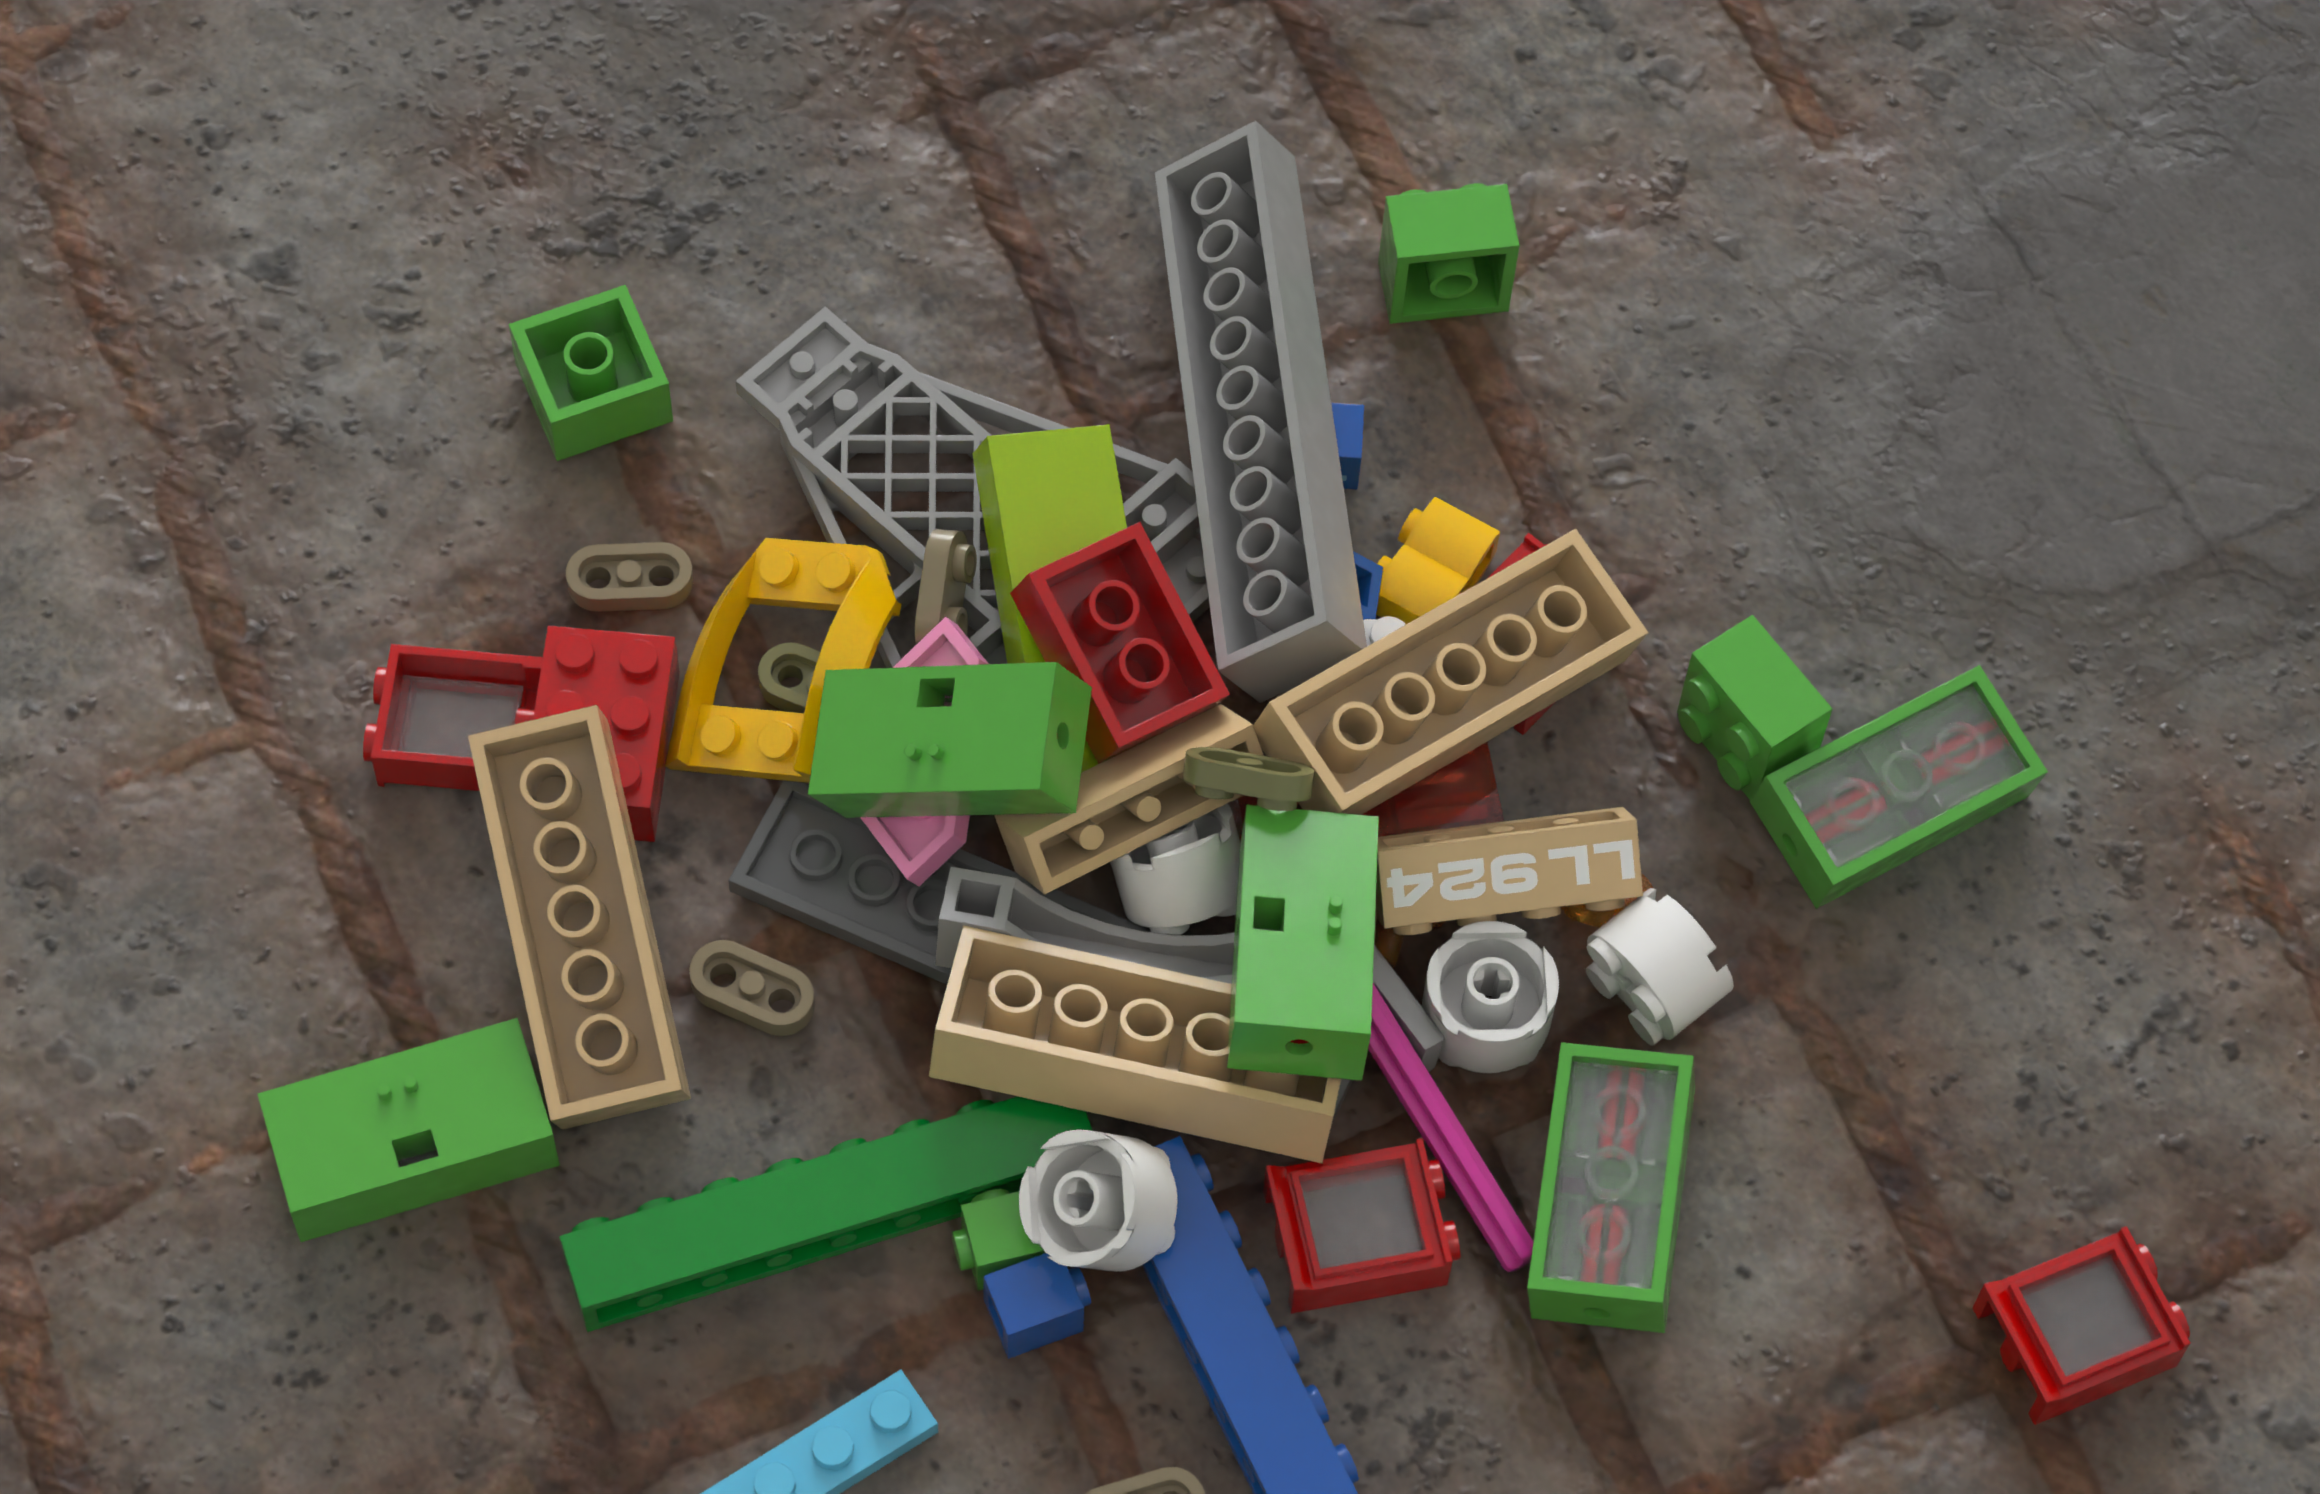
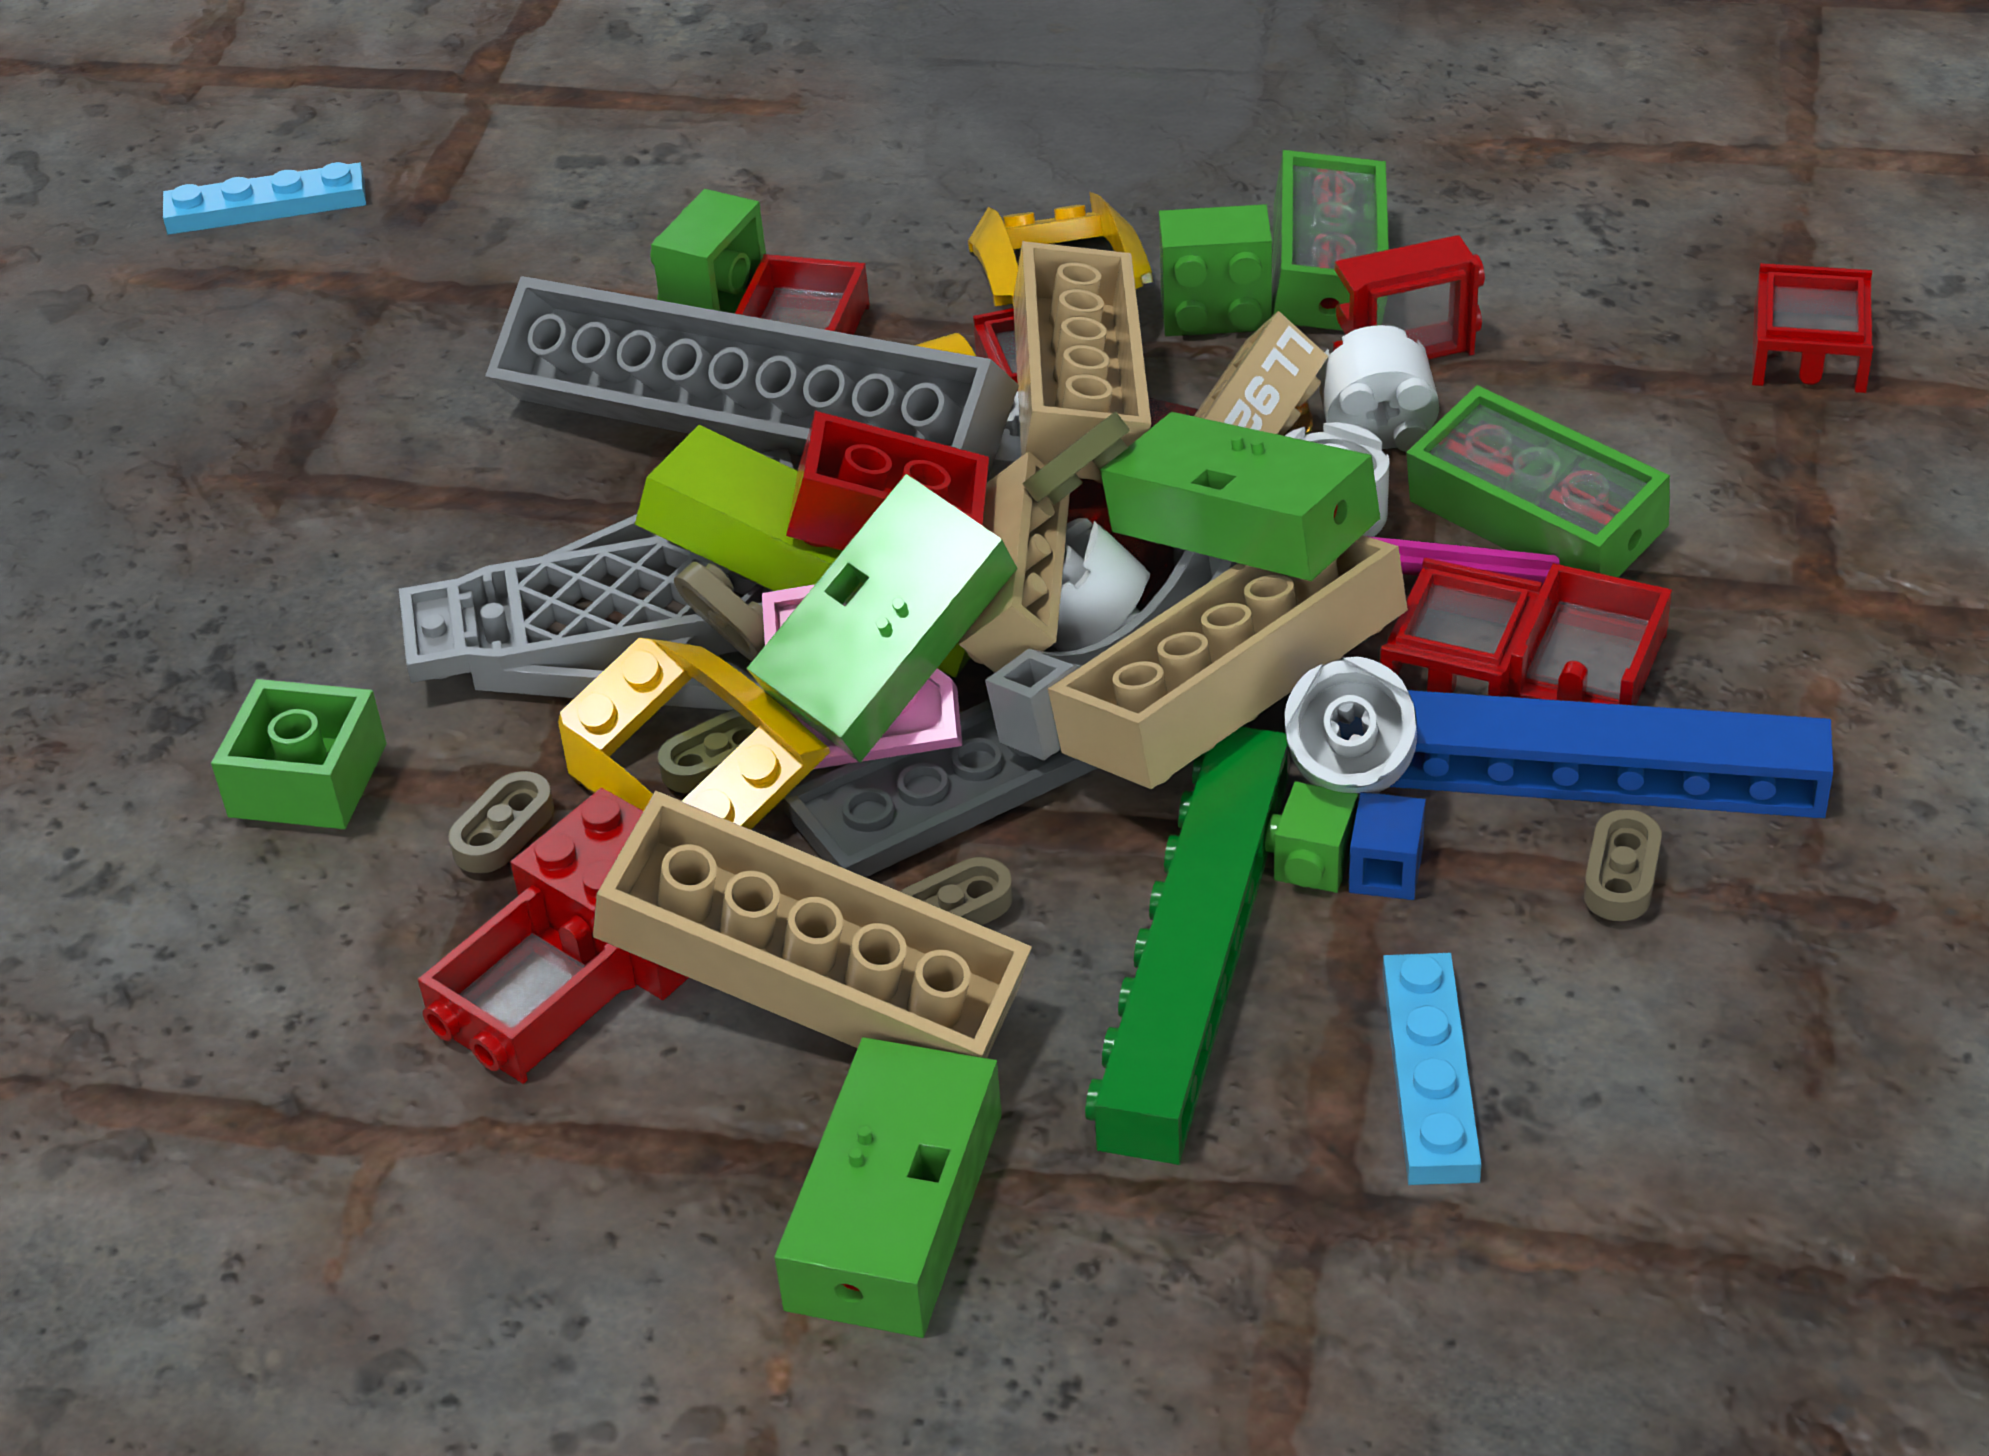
camera: 50 degrees left, 20 degrees down
none -> red window [735,254,870,335]
none -> yellow wedge [967,192,1153,306]
none -> red window [1333,235,1485,359]
none -> red window [1508,563,1672,706]

